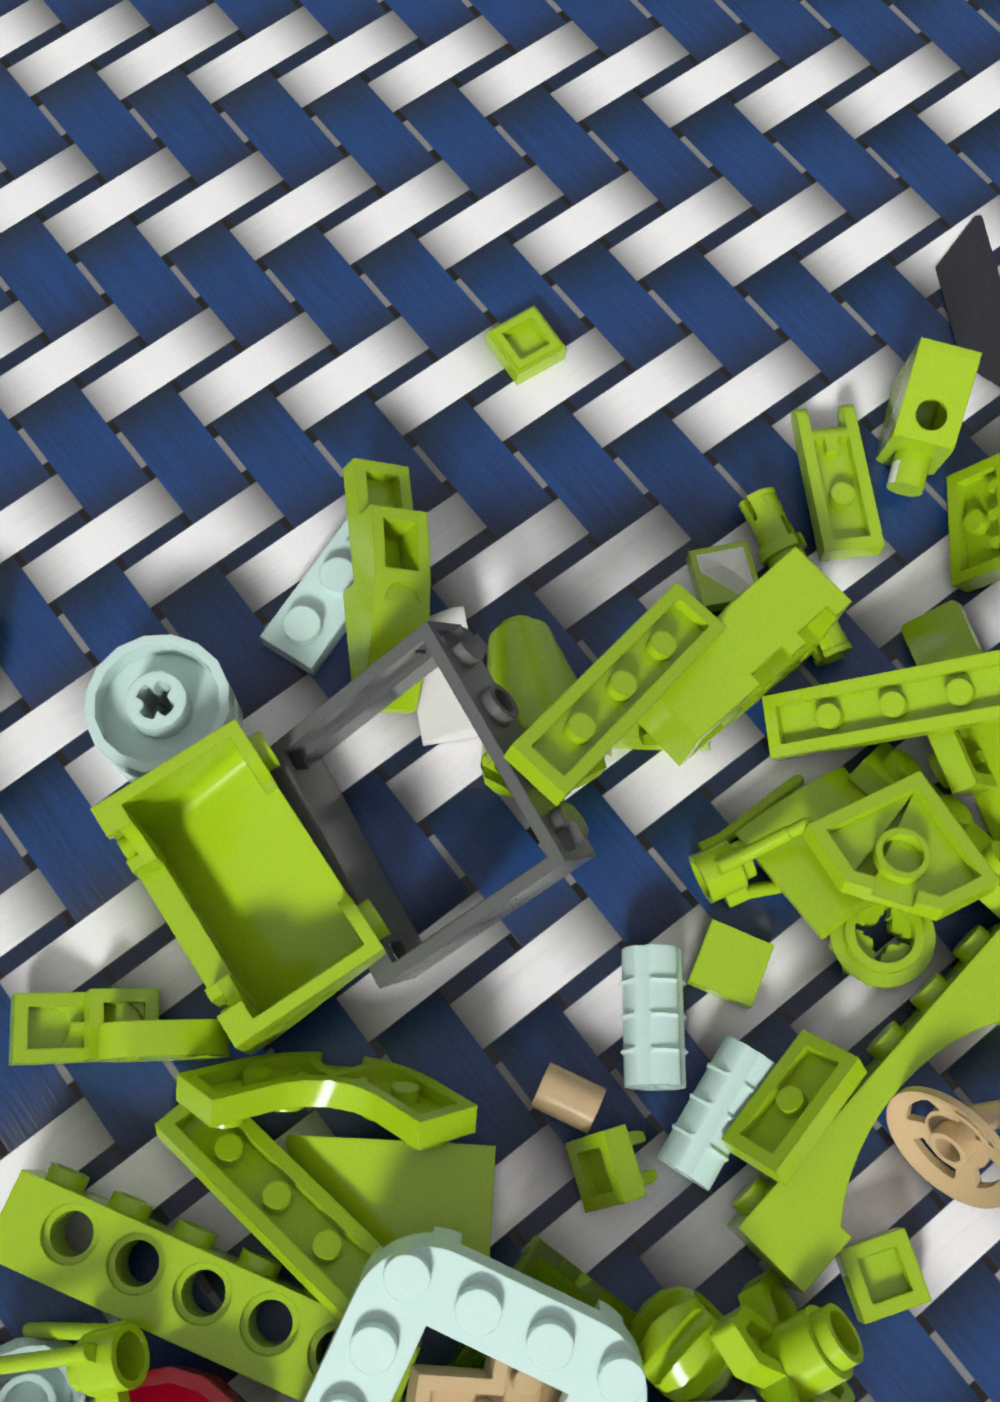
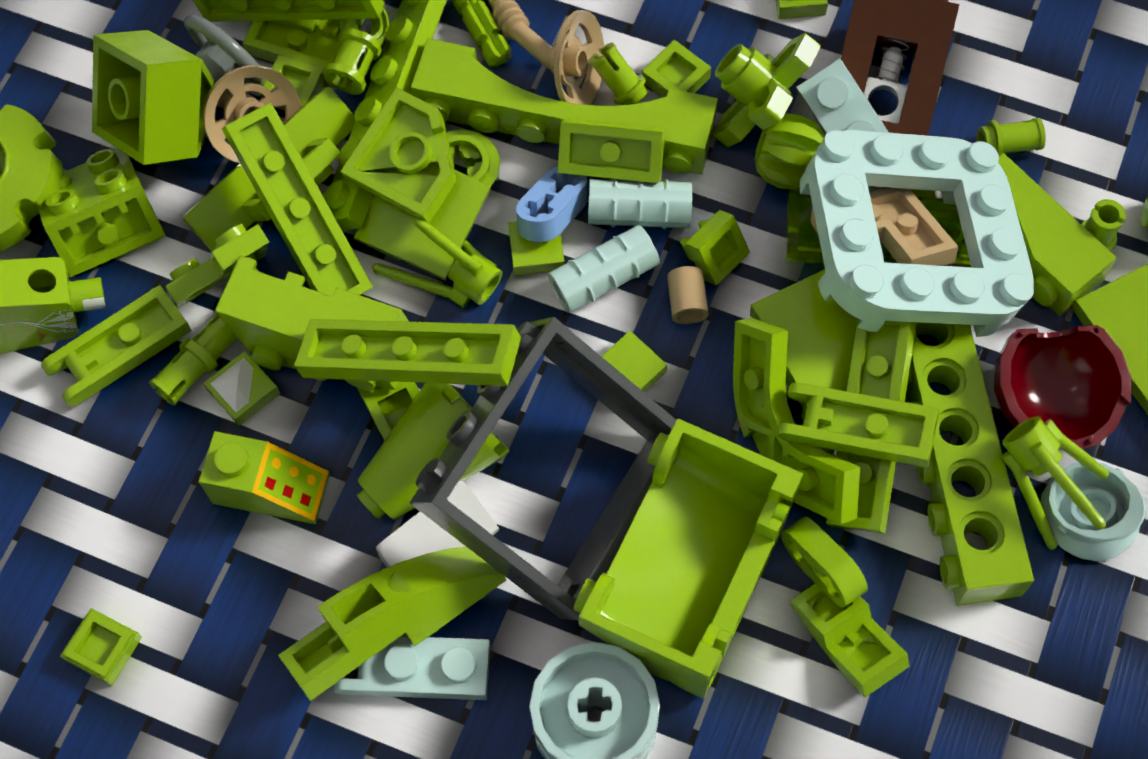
camera: 115 degrees left, 5 degrees down
none -> lime plate [166,224,270,309]
none -> lime slope [199,431,330,525]
none -> light blue beam [516,167,589,242]
none -> lime pin [588,42,648,105]
none -> lime tile [601,331,667,392]
none -> lime hinge [778,382,939,468]

